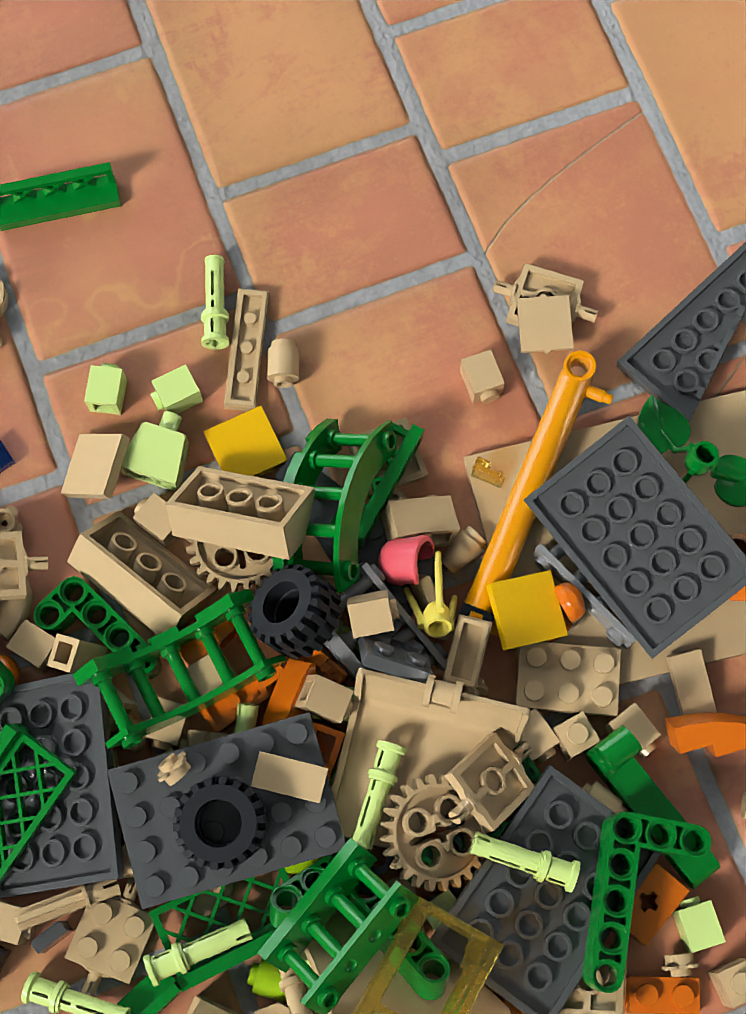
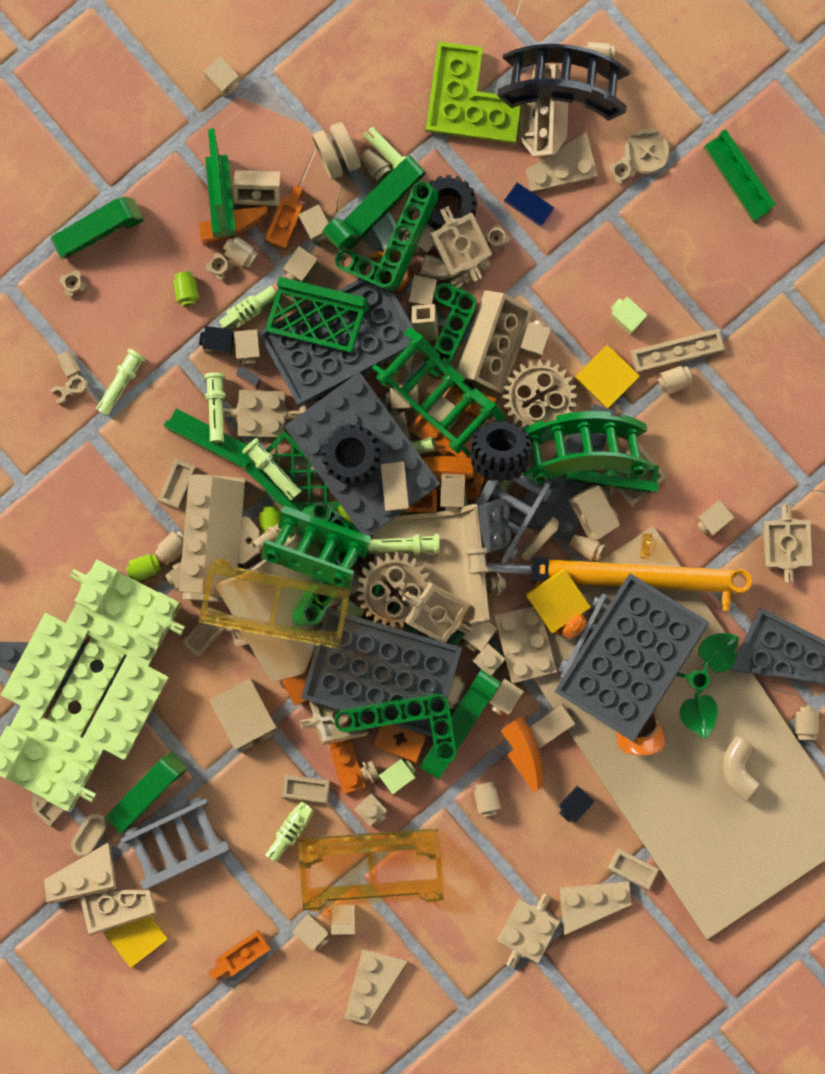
camera: 70 degrees right, 10 degrees up
tan axle [14,879,121,931] -> none
tan tile [61,434,130,499] -> none
yellowish green brick [84,363,127,415] -> none
yellowish green torso [120,411,189,492] -> none
tan plate [157,751,191,786] -> none
tan slope [165,466,315,560] -> none
yellowish green pin [201,255,229,350] -> none
tan brick [347,589,400,638] -> none
coral hair [378,535,435,586] -> none
light yellow plant [403,551,458,637] -> none
tan tile [443,614,492,689] -> none
yellowish green pin [469,831,581,893] -> none
tan piece [517,294,574,355] -> none
none -> tan axle [449,258,491,289]

